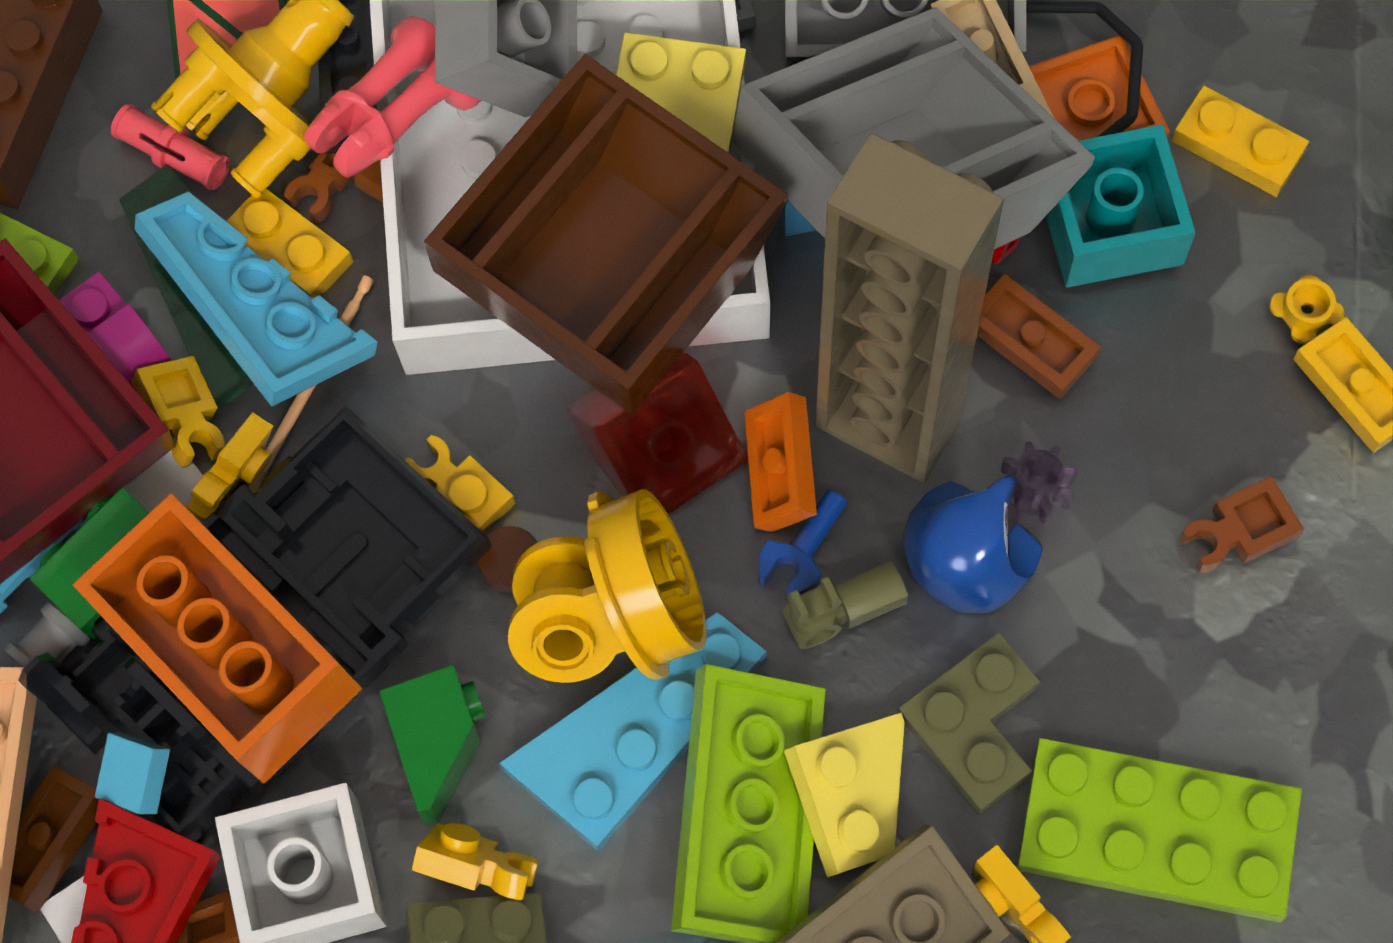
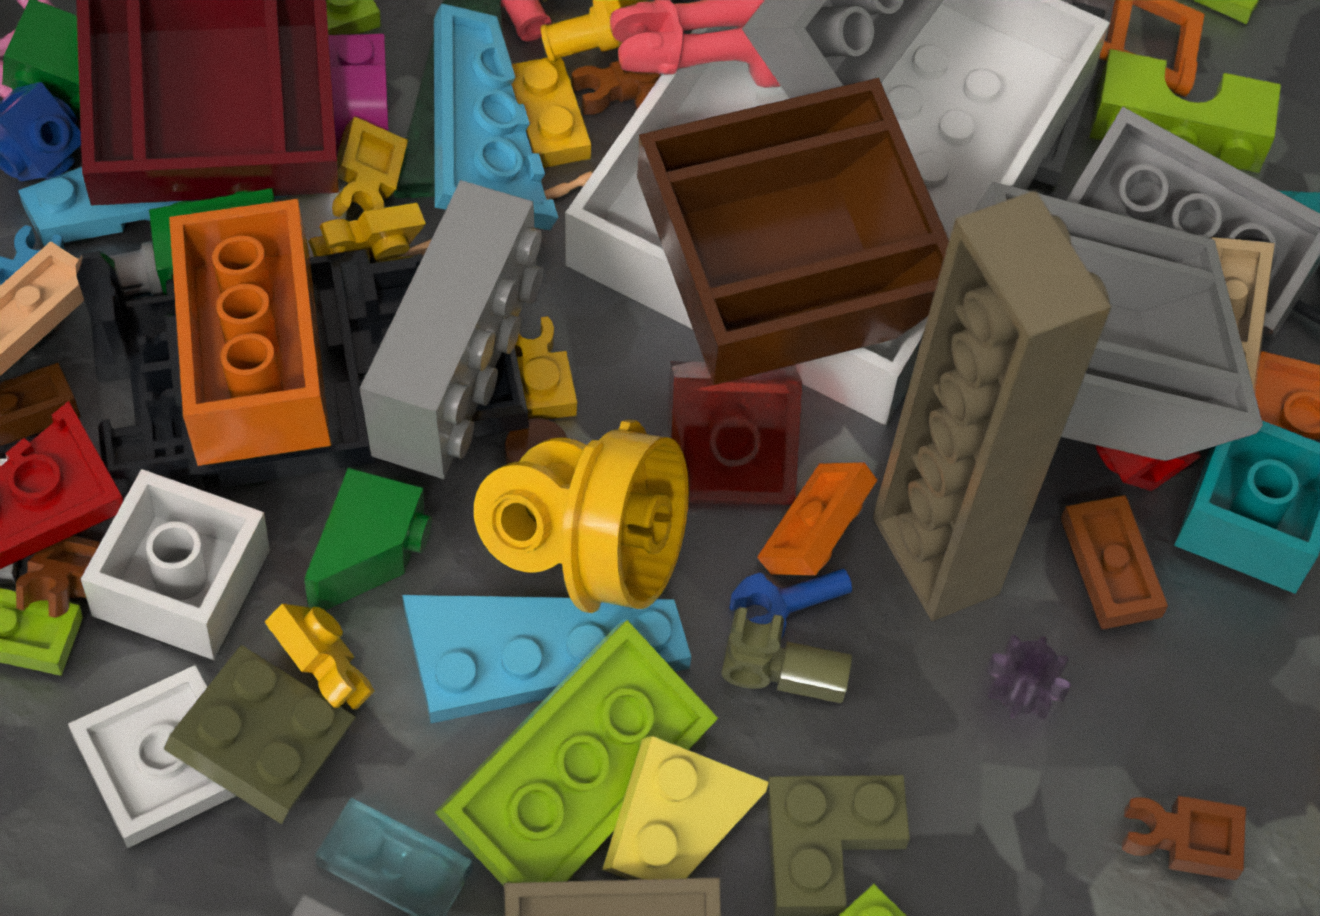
camera: 25 degrees right, 10 degrees down
medium azure tile [95,733,170,814] -> none
light yellow wing [616,32,746,154] -> none
blue piece [903,475,1043,613] -> none
none -> light grey brick [360,180,543,479]

